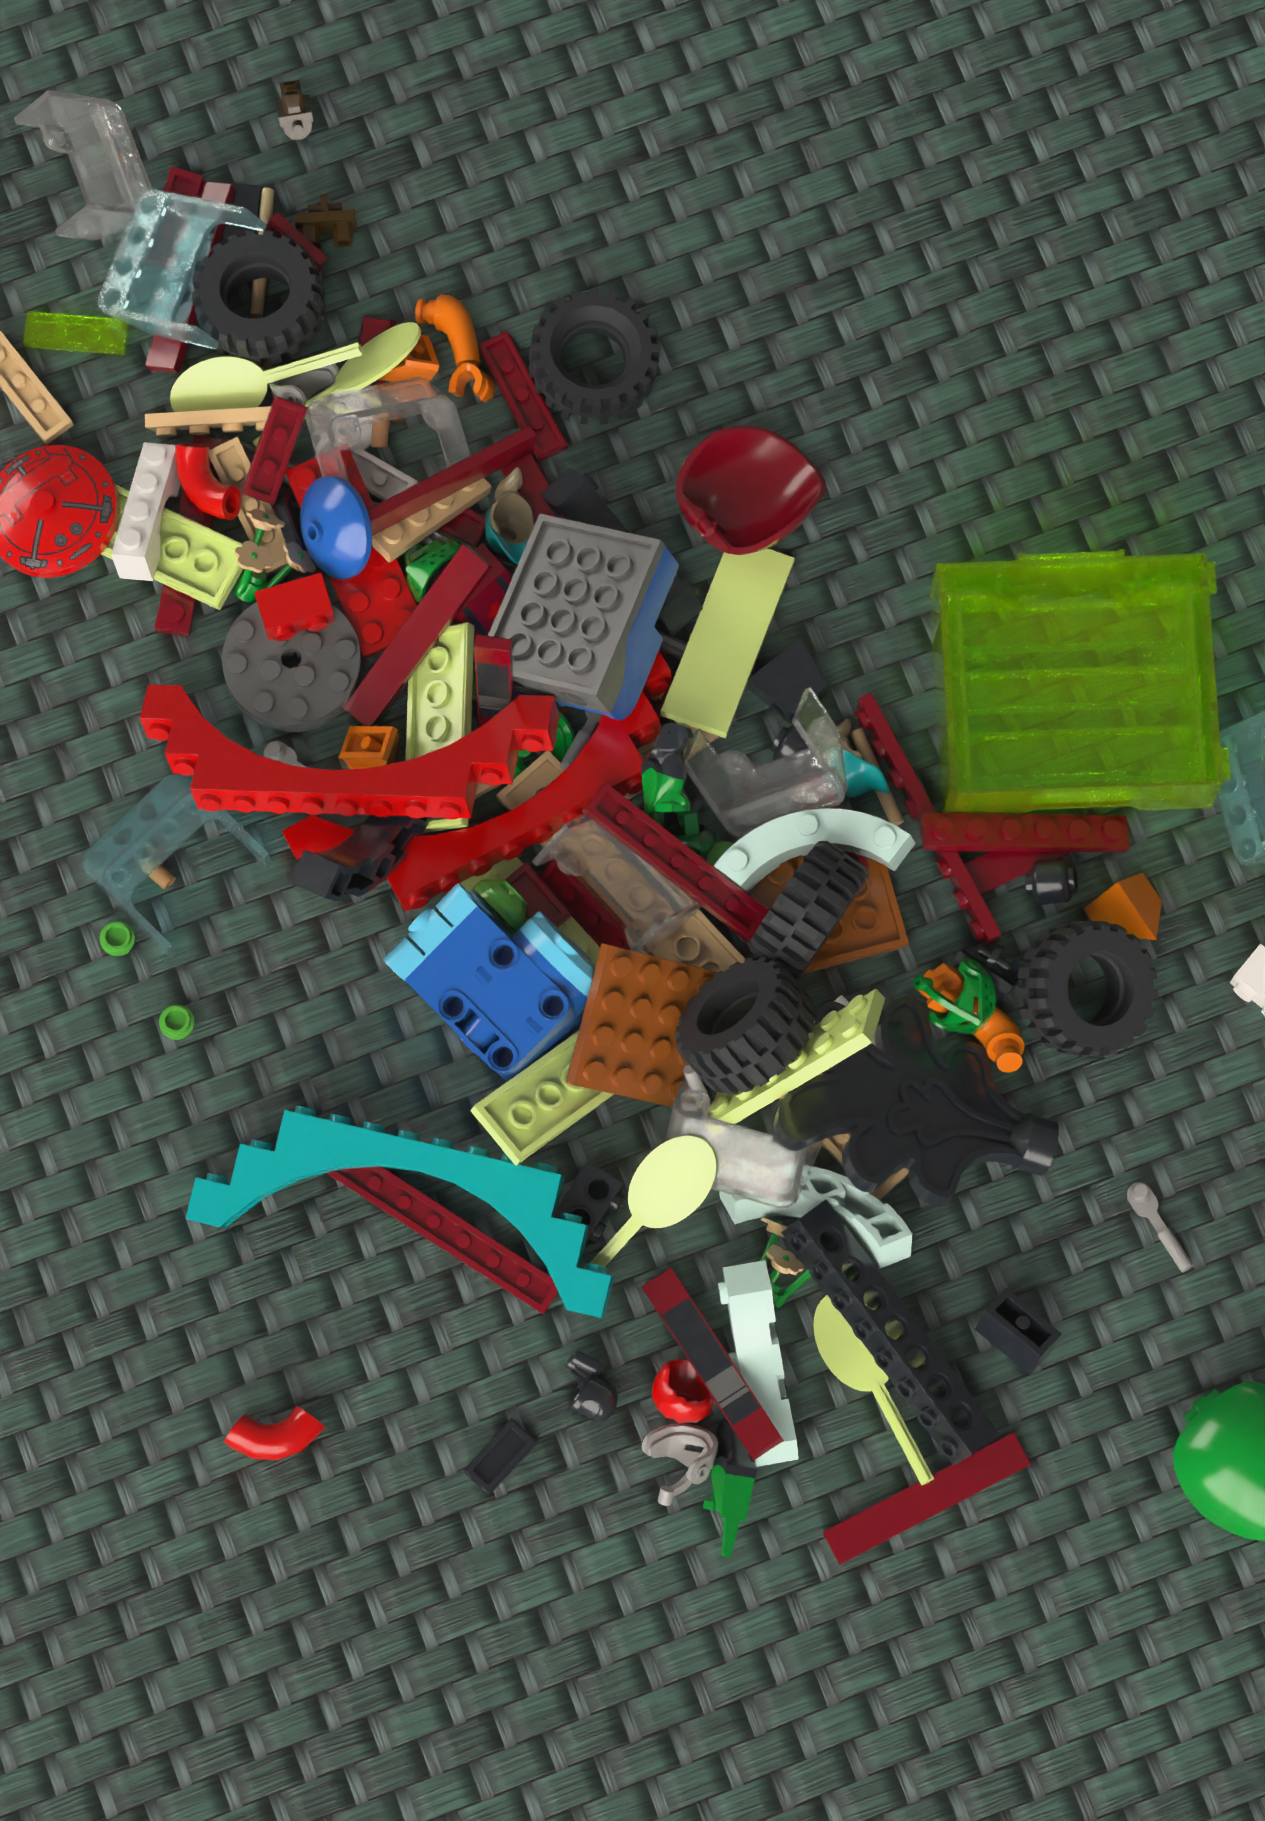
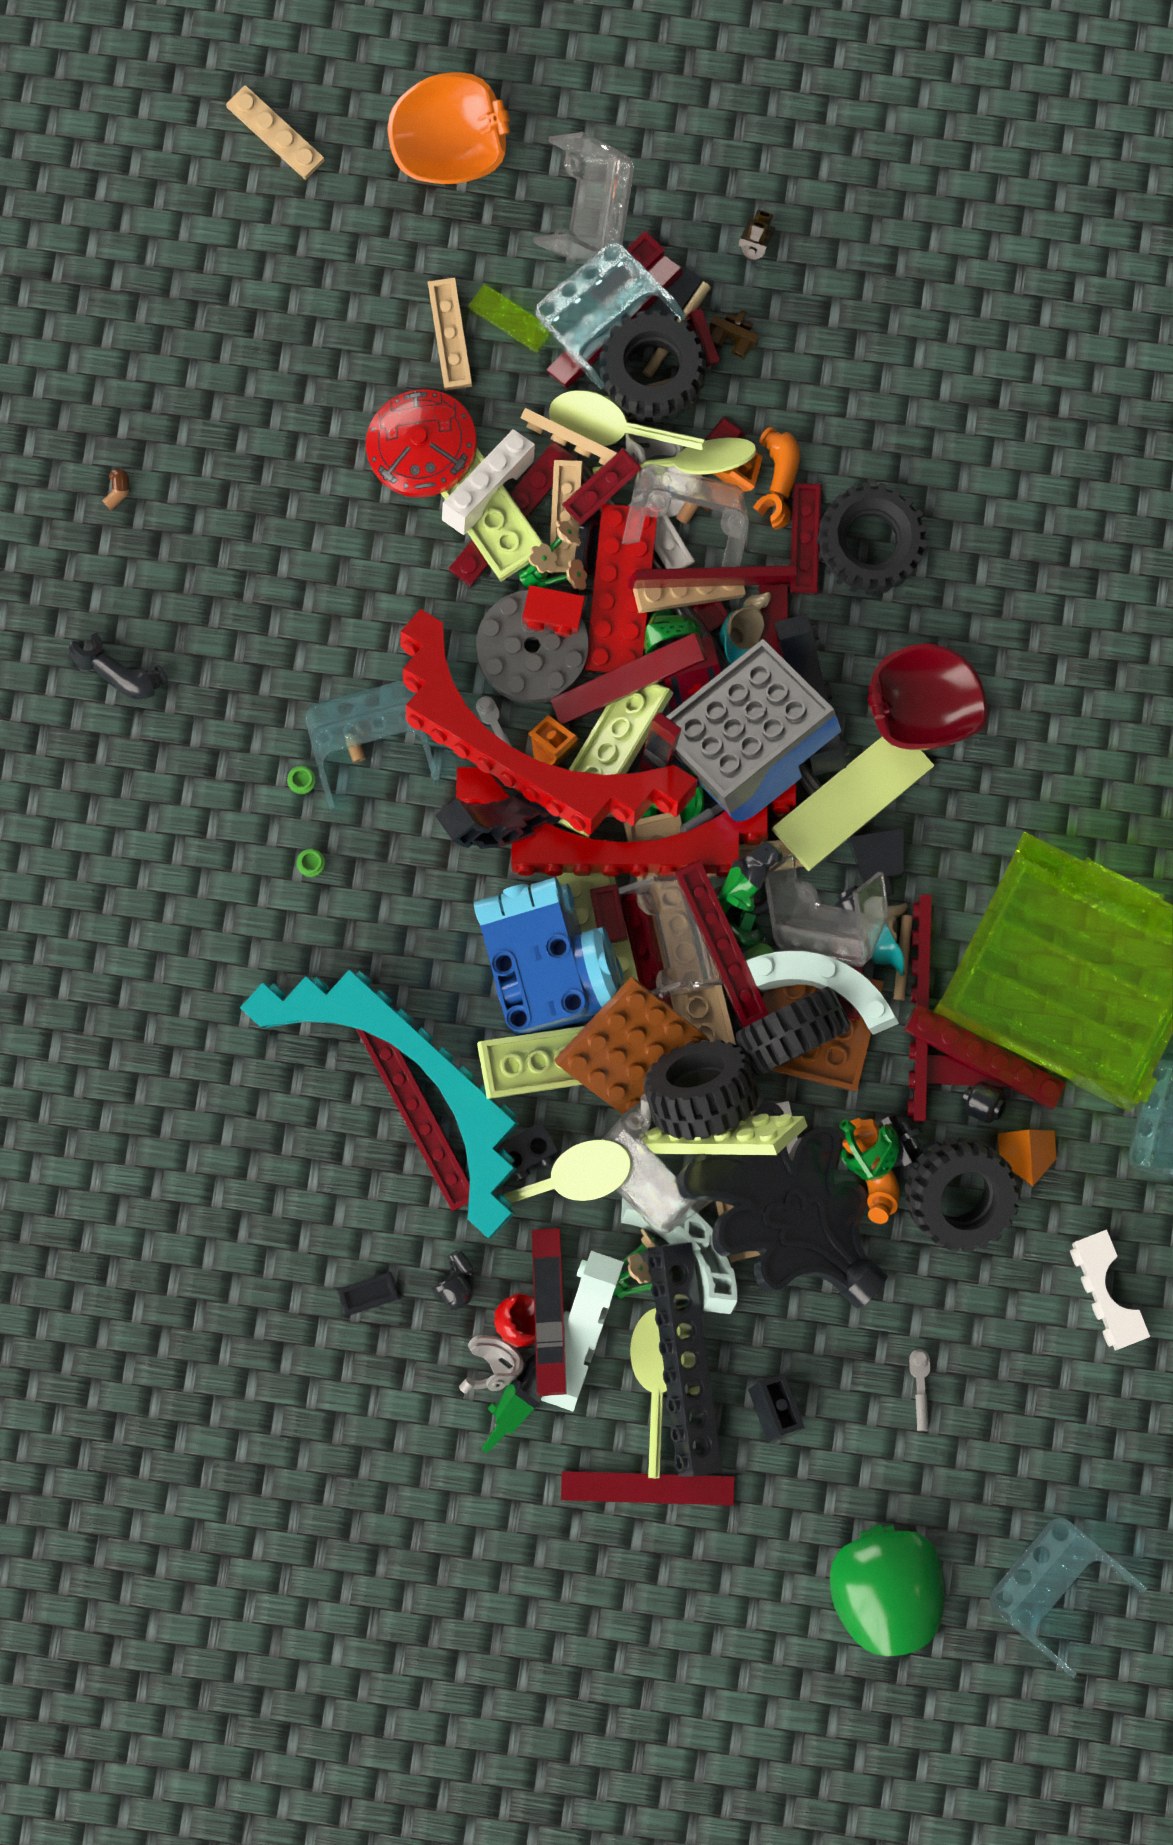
camera: 30 degrees right, 5 degrees up
red cylinder [175,443,242,520] -> none
red cylinder [224,1406,325,1460] -> none
blue dish [300,476,372,580] -> none
bright green piece [473,879,527,933] -> none

